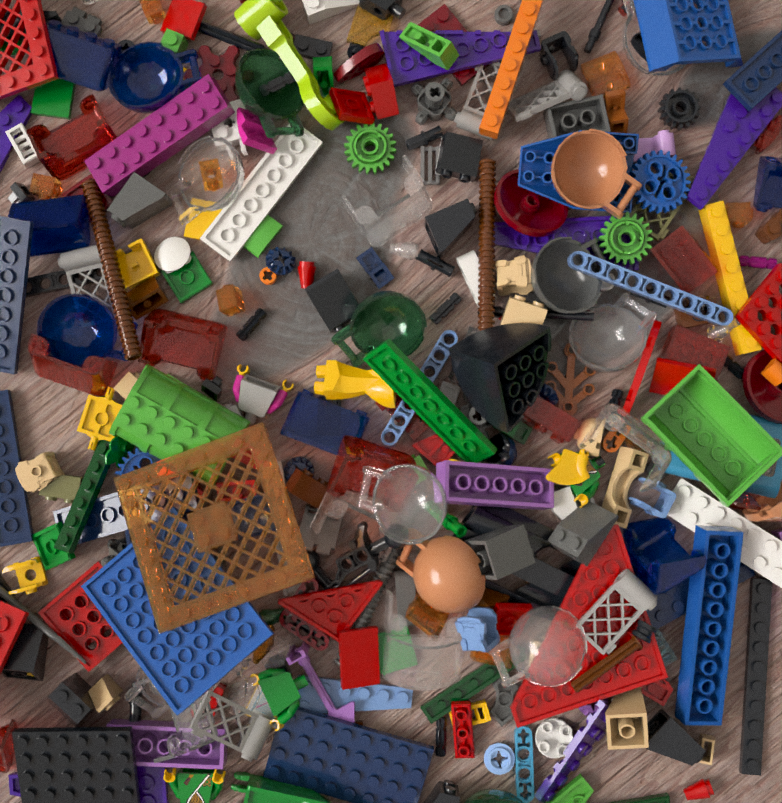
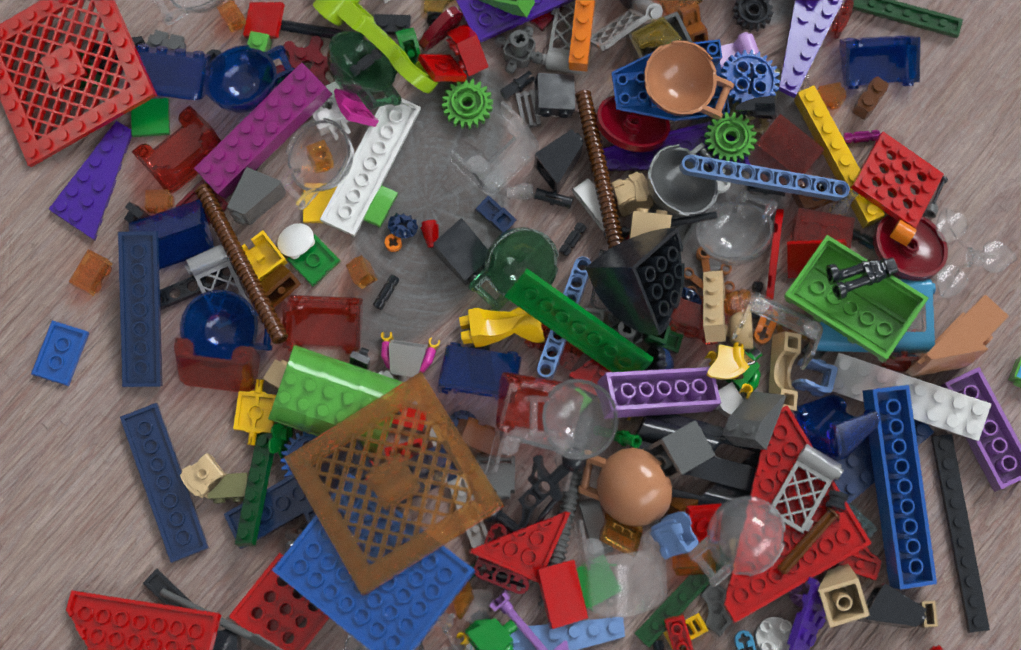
camera: 15 degrees left, 10 degrees down
yellow piece [2,557,48,595] -> none
white slope [5,123,44,168] -> none
green tile [32,522,76,570] -> none
none -> clear yellow tile [631,17,683,49]
none -> tan arch [703,270,726,343]
none -> clear orange brick [724,288,755,316]
none -> black brick [735,96,777,120]
none -> black piece [826,257,898,300]

